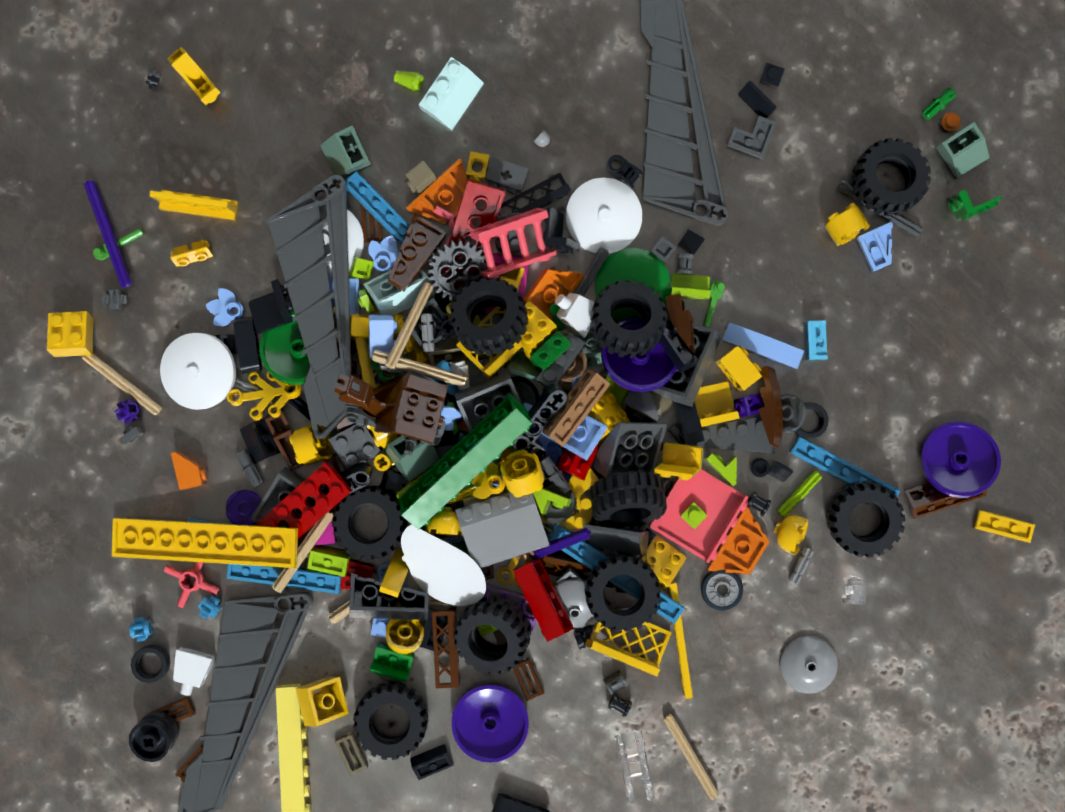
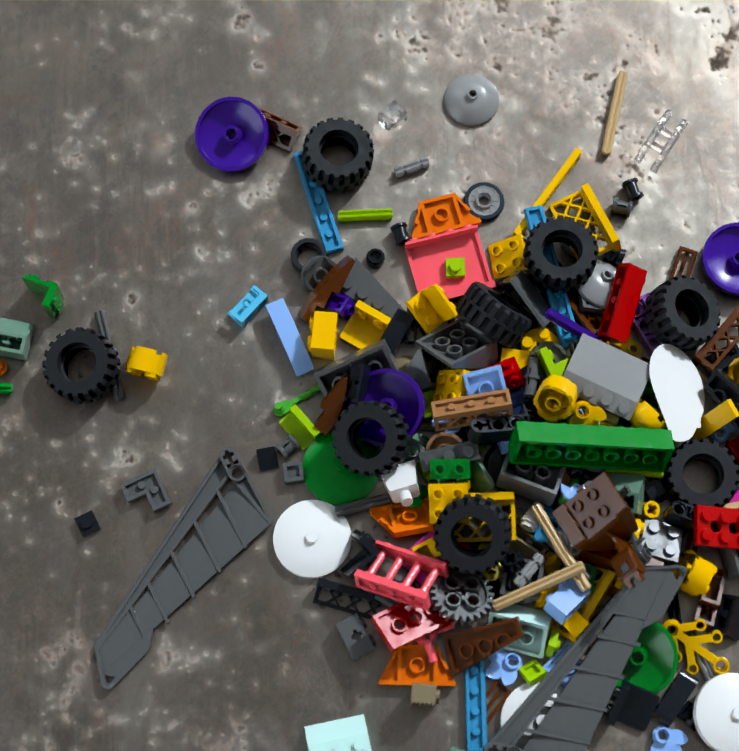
camera: 140 degrees left, 15 degrees down
yellow brick [466,151,490,182] -> none
light grey hinge [533,130,550,147] -> none
black piece [606,155,643,189] -> none
lime slope [705,453,737,486] -> none
black slope [738,81,777,118] -> none
black slope [768,461,793,482] -> none
yellow cylinder [774,515,809,555] -> none
light blue wing [857,222,893,272] -> none
yellow tile [973,510,1035,543] -> none

